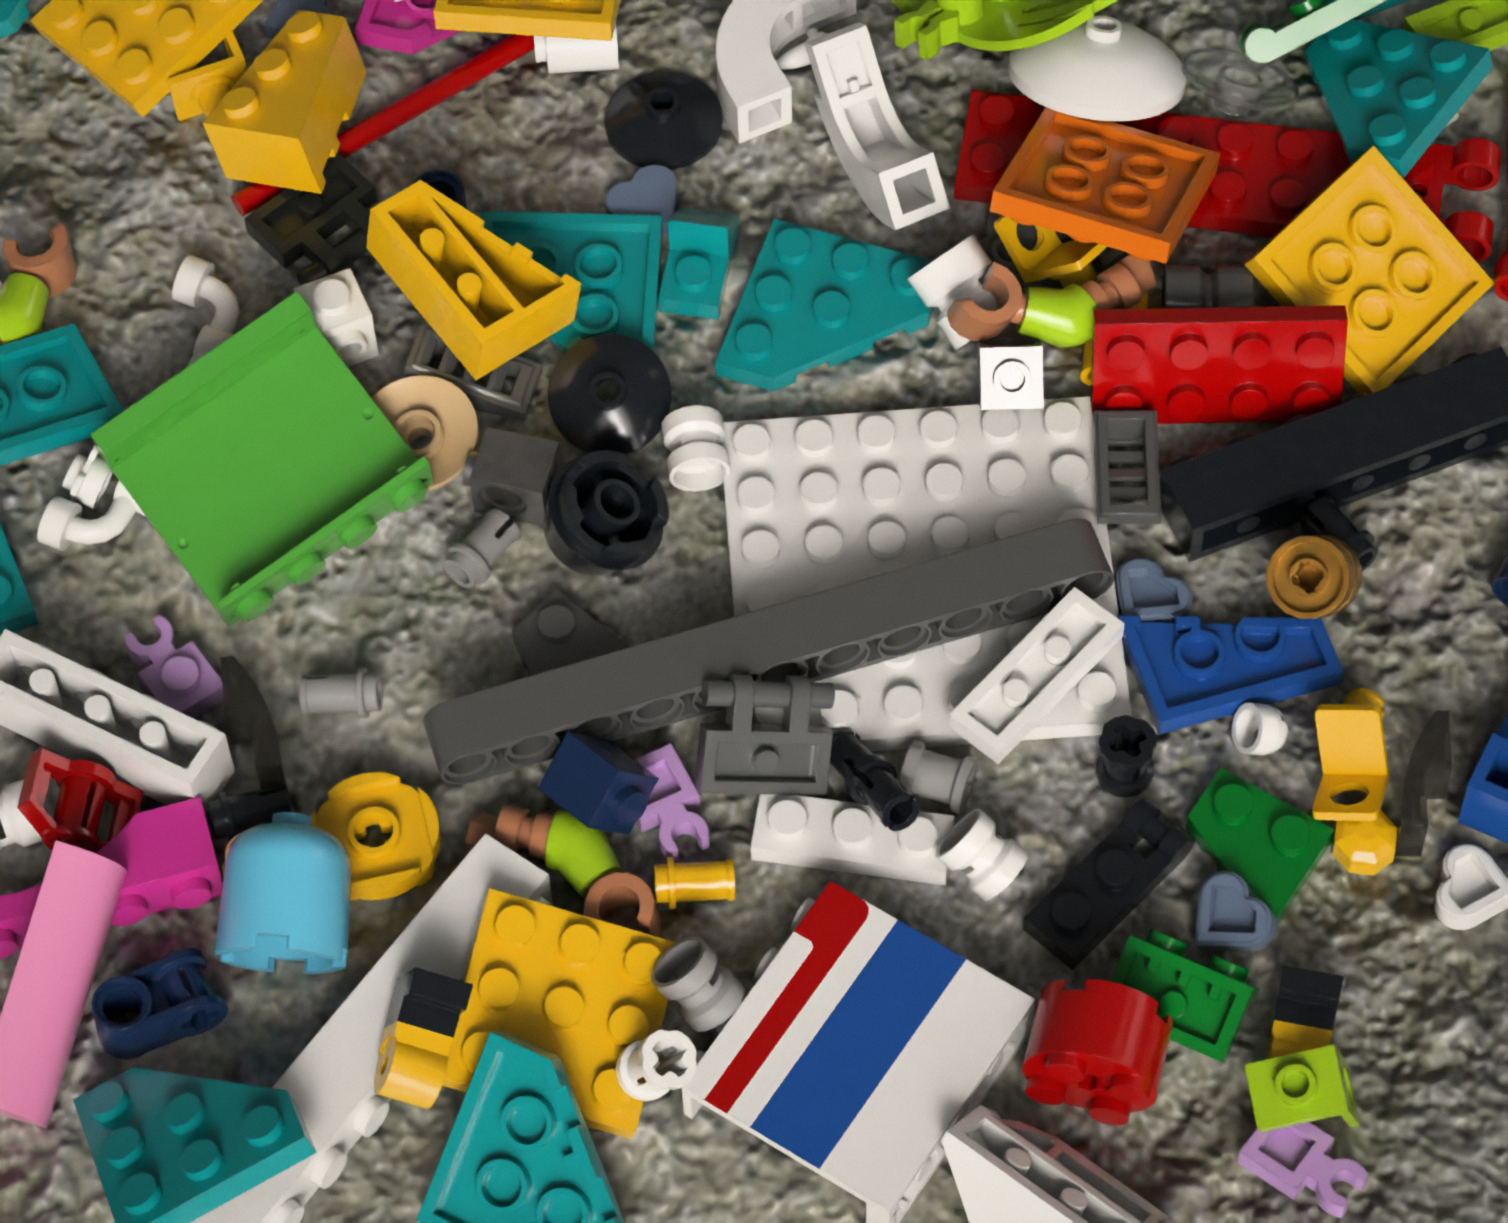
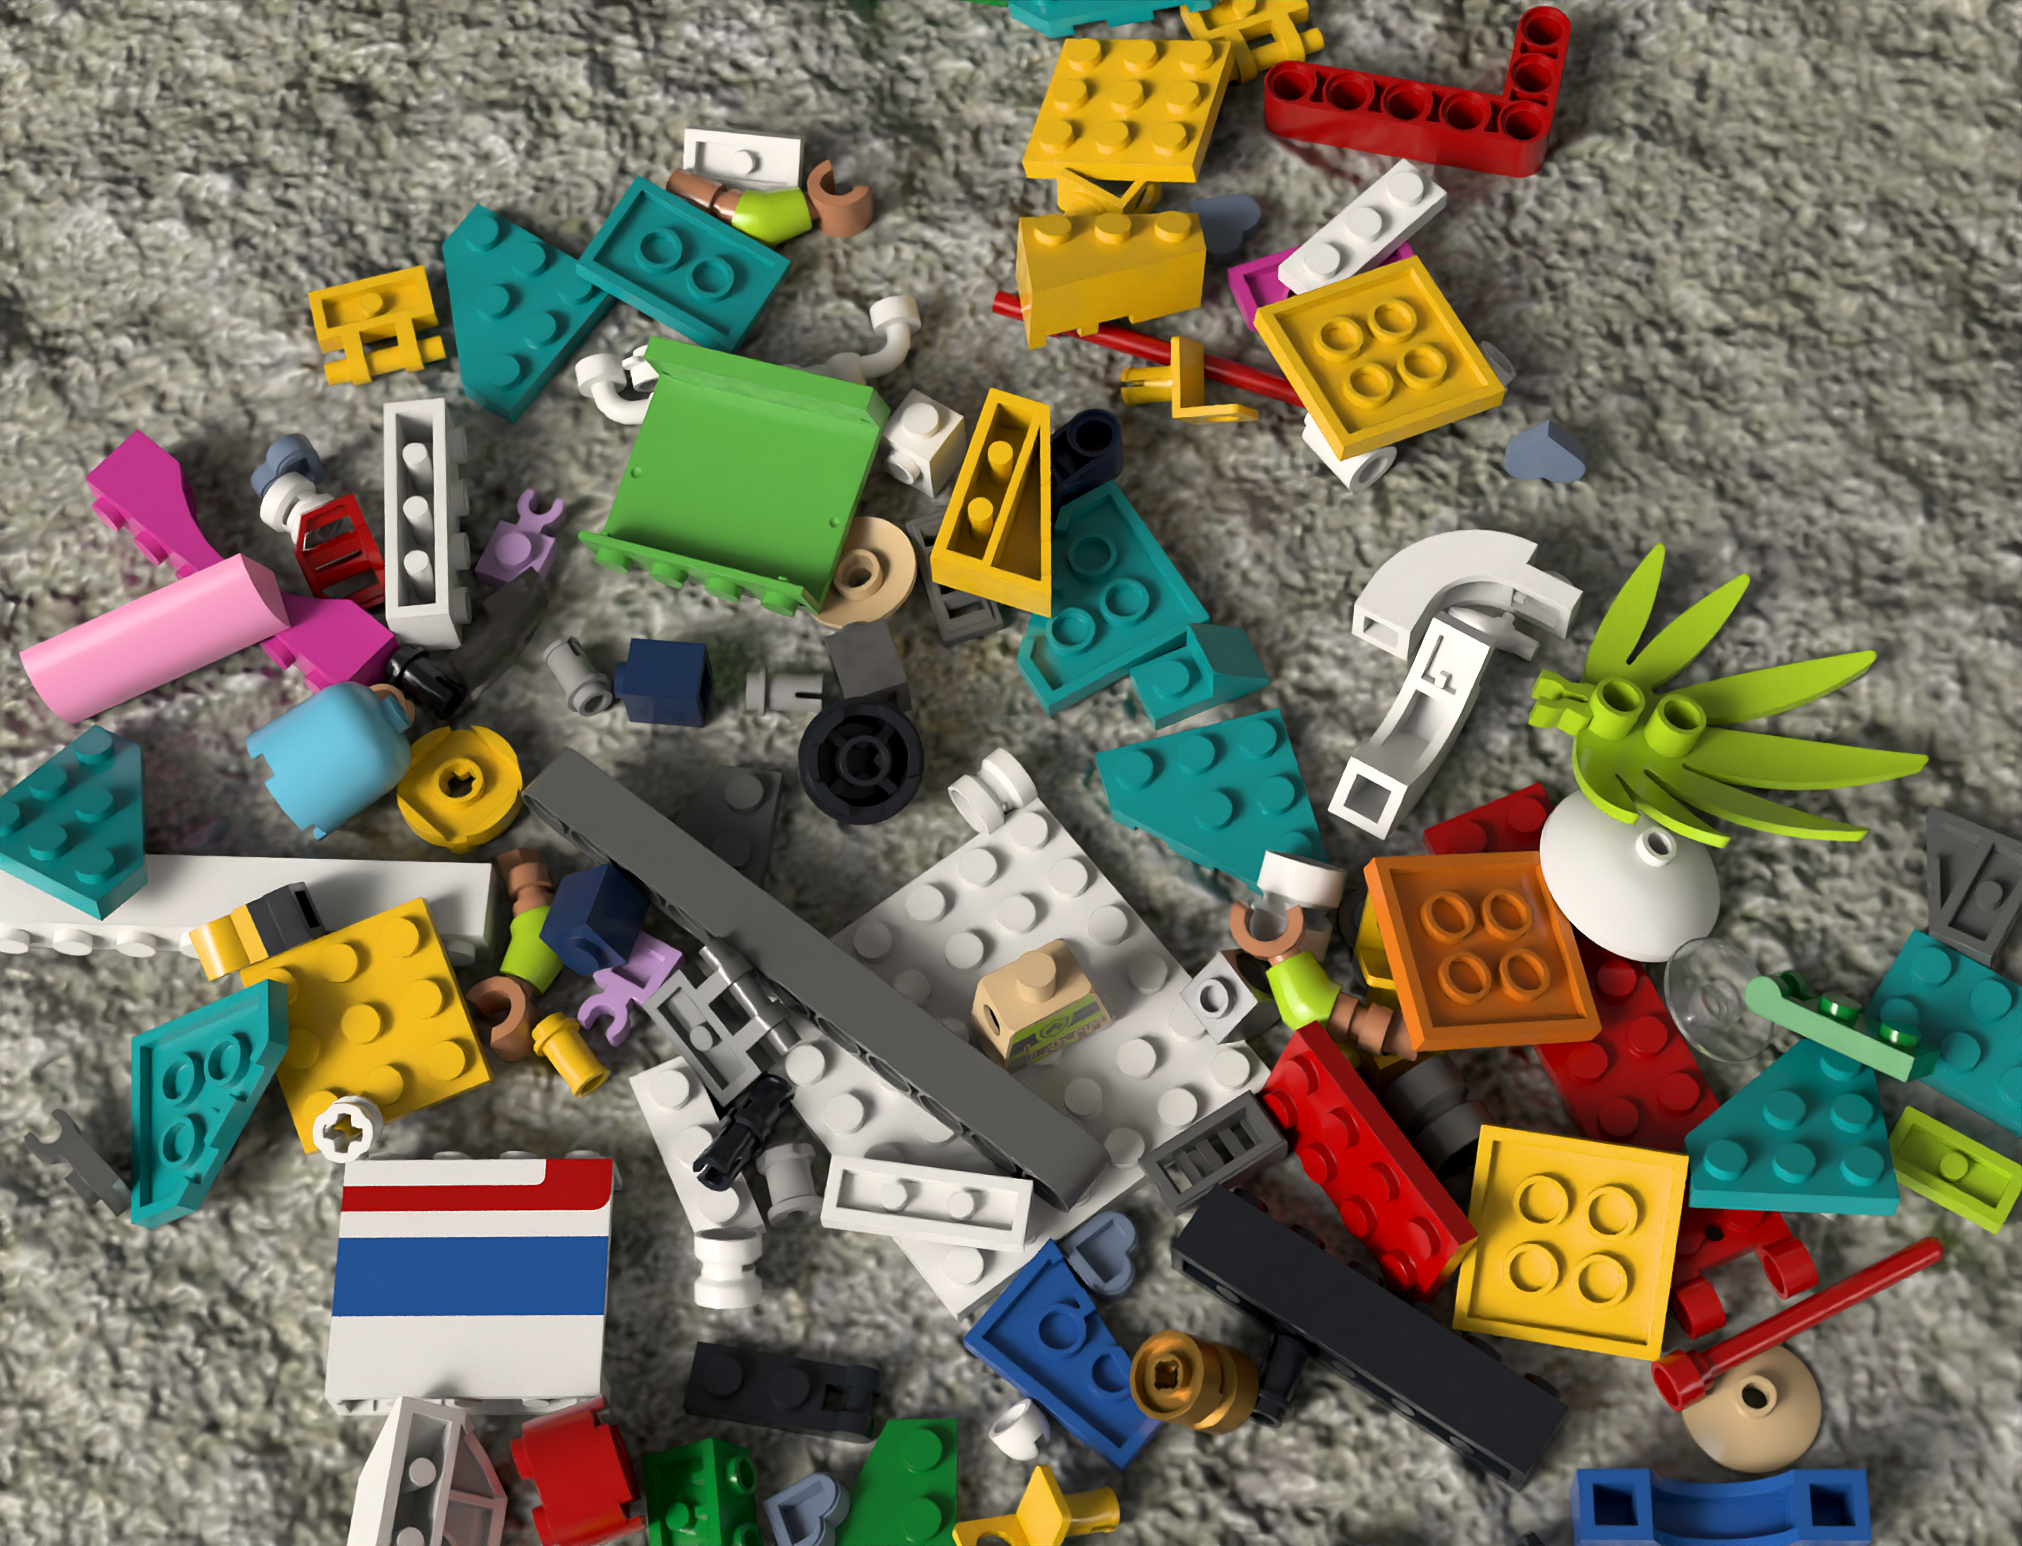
camera: 60 degrees right, 5 degrees up
dark blue piece [91,948,228,1060] -> none
pearl dark grey plate [244,152,378,285] -> none
black dish [548,334,672,455] -> none
black dish [604,71,723,170] -> none
sand blue tile [605,165,678,234] -> none
light grey wheel [651,937,745,1032] -> none
black bush [1095,715,1157,798] -> none
none -> dark blue brick [614,638,713,728]
none -> tan torso [969,938,1111,1075]
none -> yellow bracket [1120,336,1259,425]

